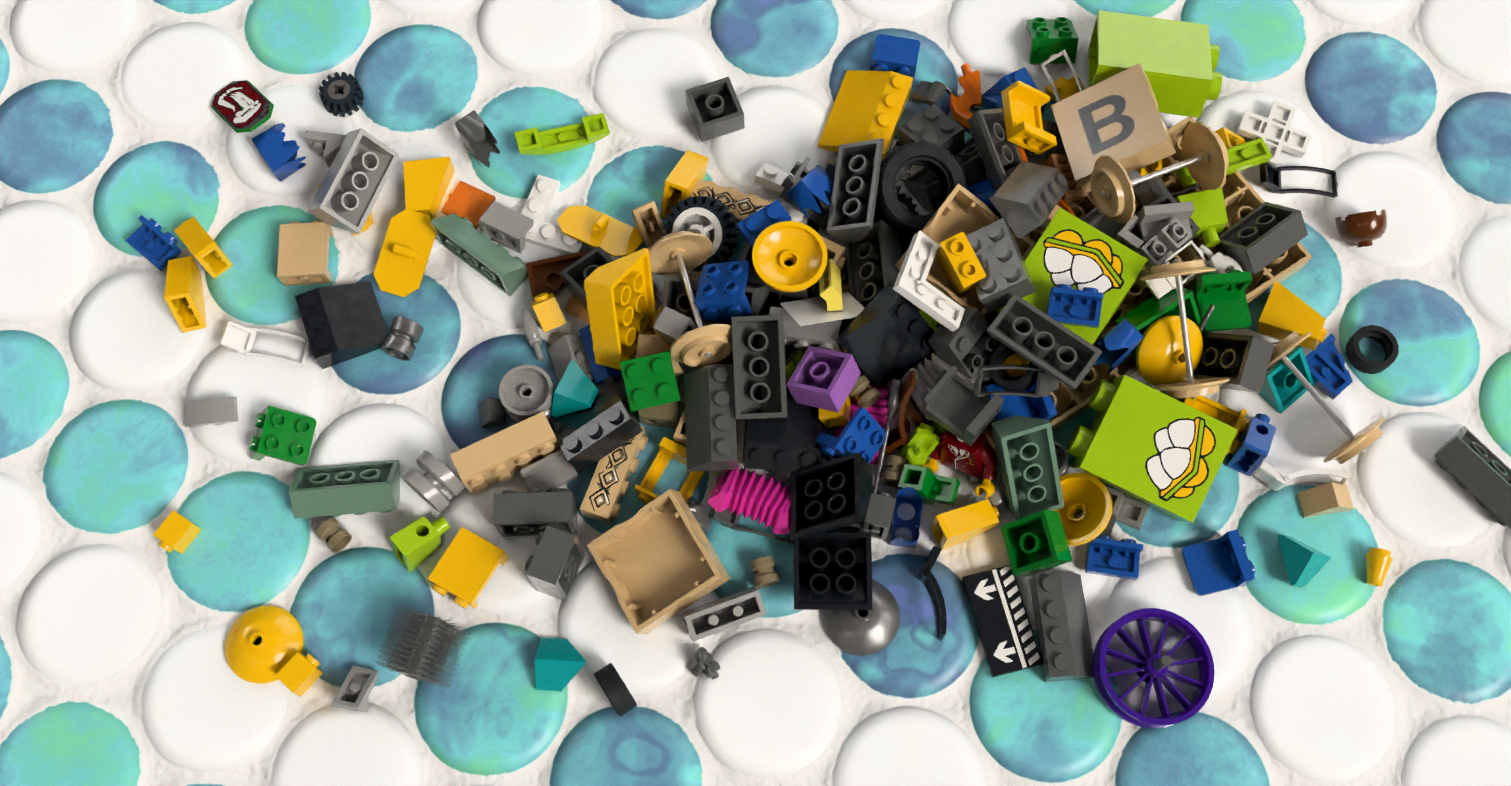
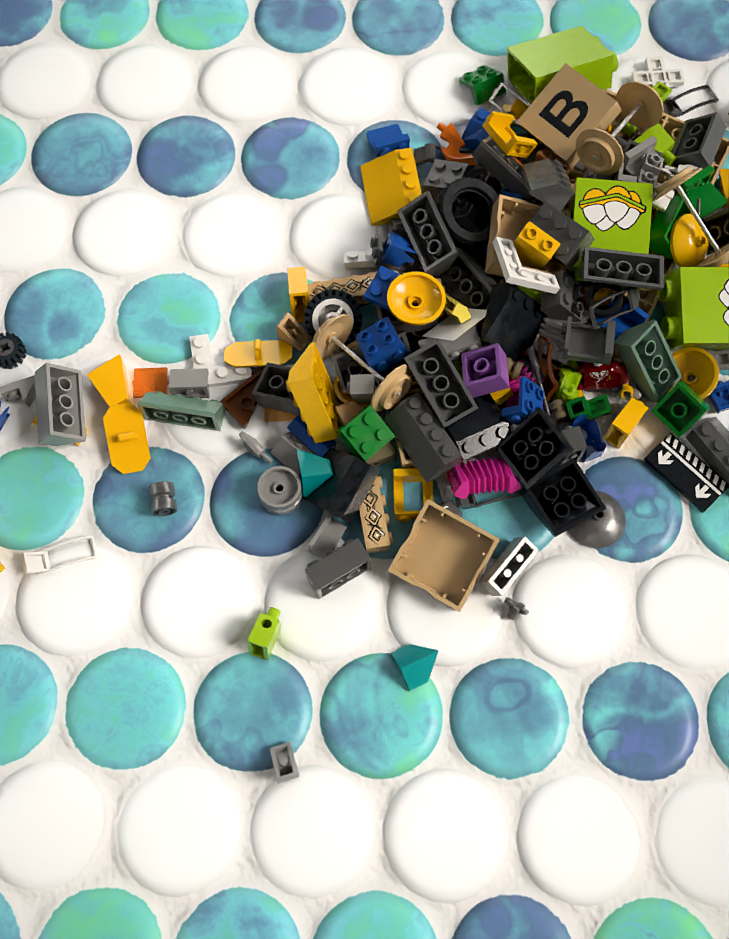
camera: 30 degrees left, 0 degrees up
yellow brick [153,510,201,554] -> none
light grey slope [184,397,238,428] -> none
yellow dish [225,606,304,684] -> none
green bracket [248,406,317,465] -> none
yellow brick [275,652,323,697] -> none
tan panel [277,220,333,286] -> none
sand green slope [288,460,400,519] -> none
black slope [295,281,389,369] -> none
dark tan wheel [315,517,352,553] -> none
dark grey piece [375,607,470,688] -> none
light grey wheel [400,450,465,513] -> none
yellow panel [428,527,509,609] -> none
tan brick [450,411,561,495] -> none
dark grey piece [455,110,500,167] -> none
dark grey slope [479,397,507,428] -> none
lime slope [514,113,610,155] -> none
dark grey brick [525,525,585,601] -> none
yellow brick [530,292,566,333] -> none
black tyre [594,663,637,717] -> none
dark grey brick [685,76,745,142] -> none
dark tan wheel [749,556,780,589] -> none
black piece [919,546,947,641] -> none
blue bracket [1047,284,1104,328] -> none
blue piece [1094,319,1144,373] -> none

